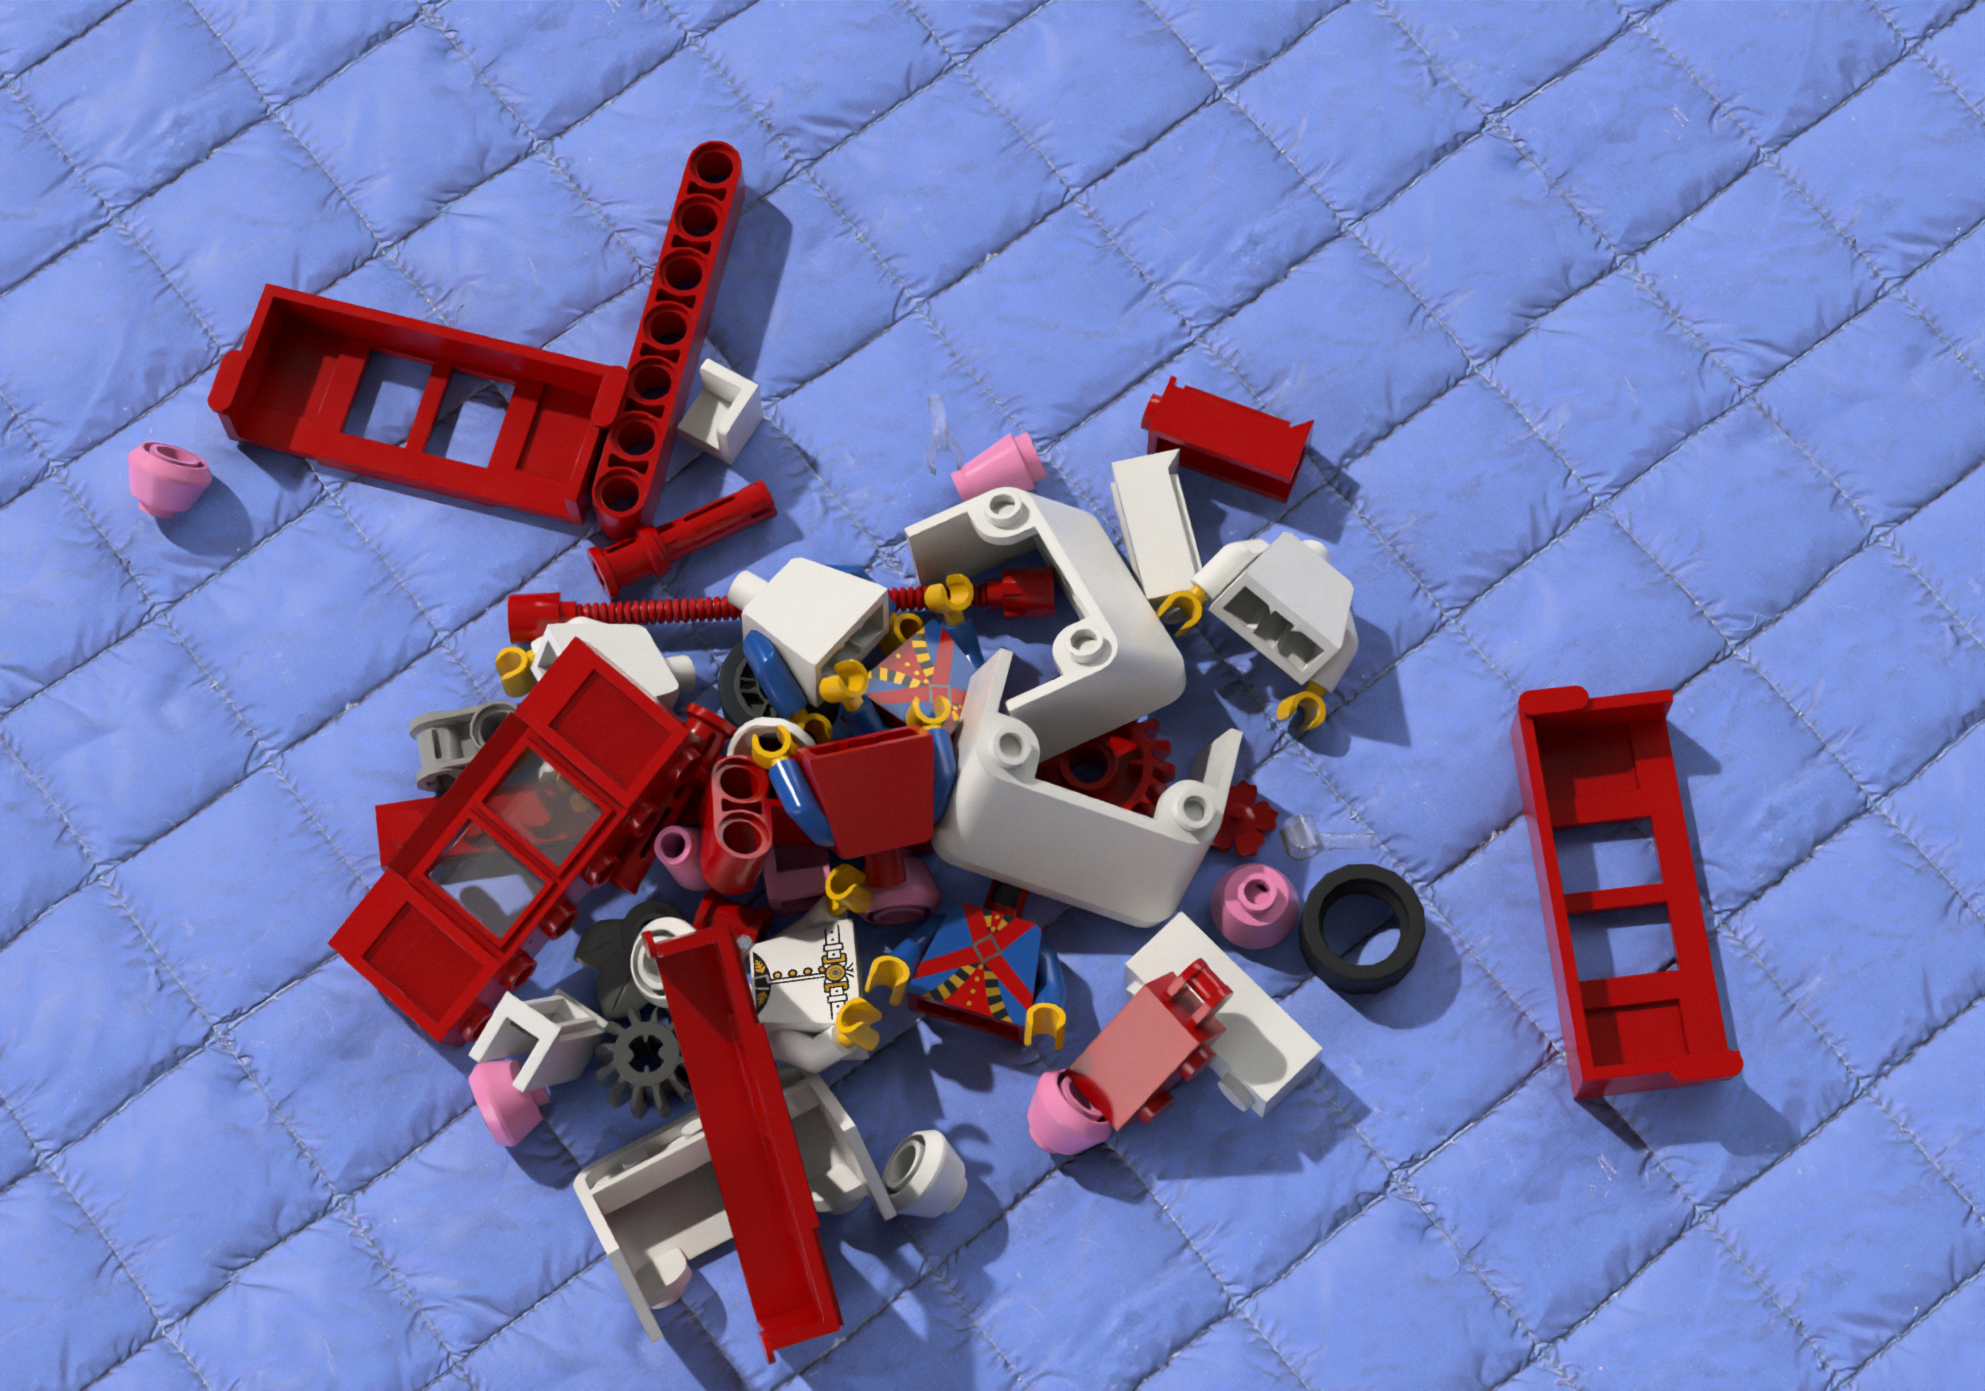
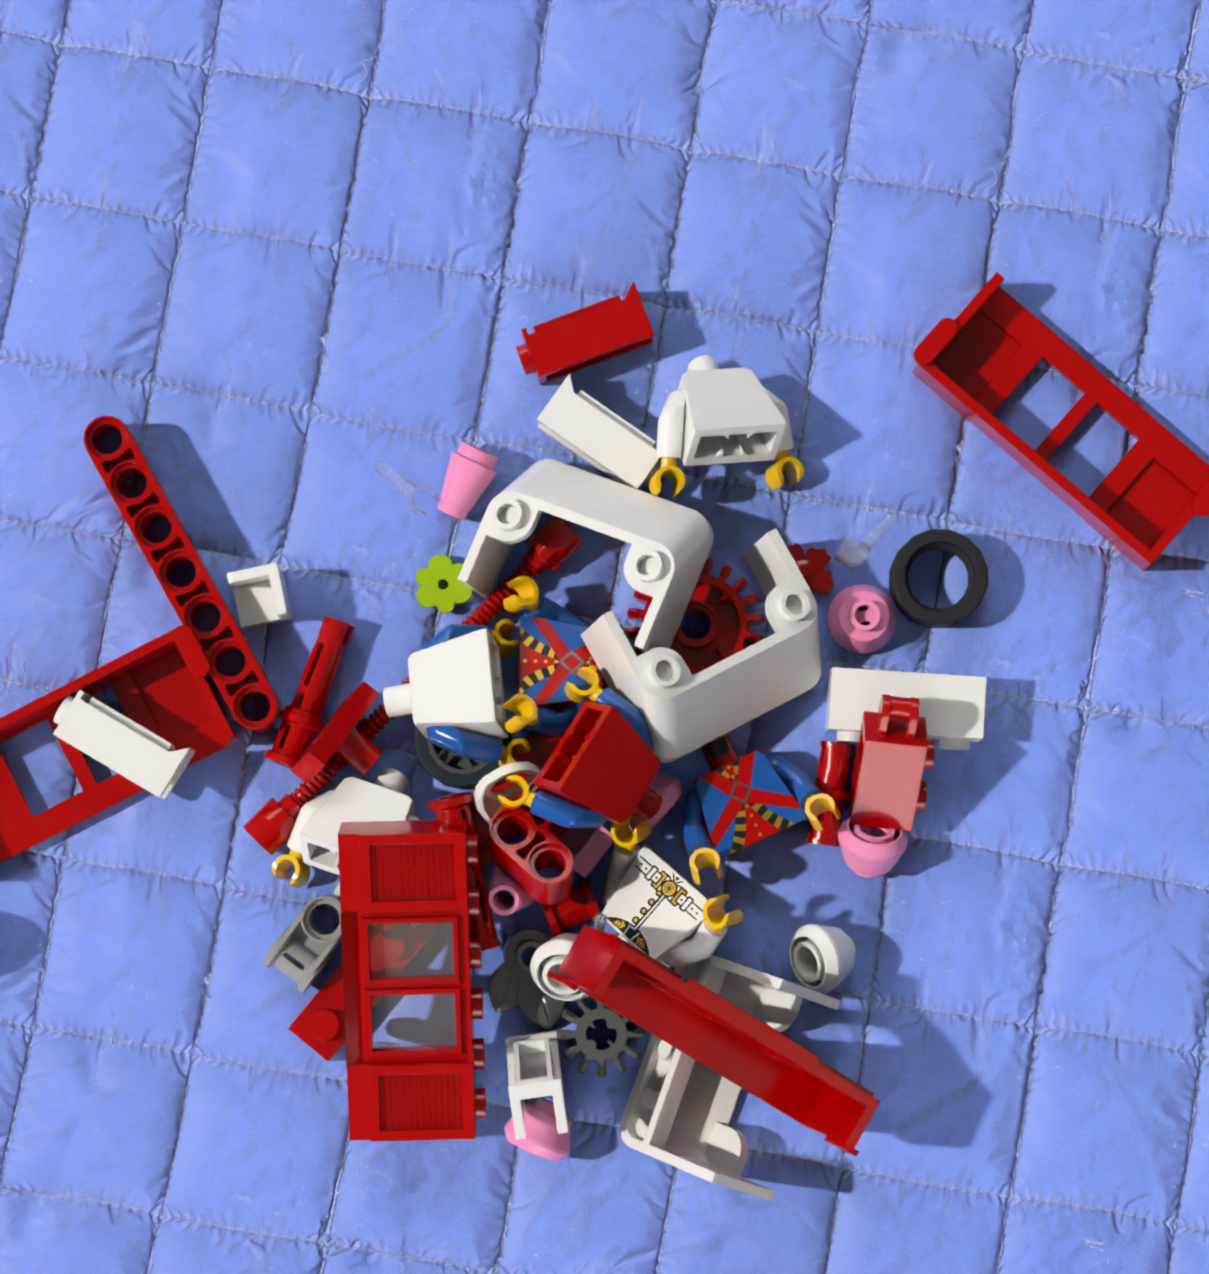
camera: 45 degrees left, 15 degrees up
none -> white window [53,690,196,800]
none -> red tile [291,681,383,784]
none -> lime plant [415,554,472,614]
none -> red pin [806,740,853,847]

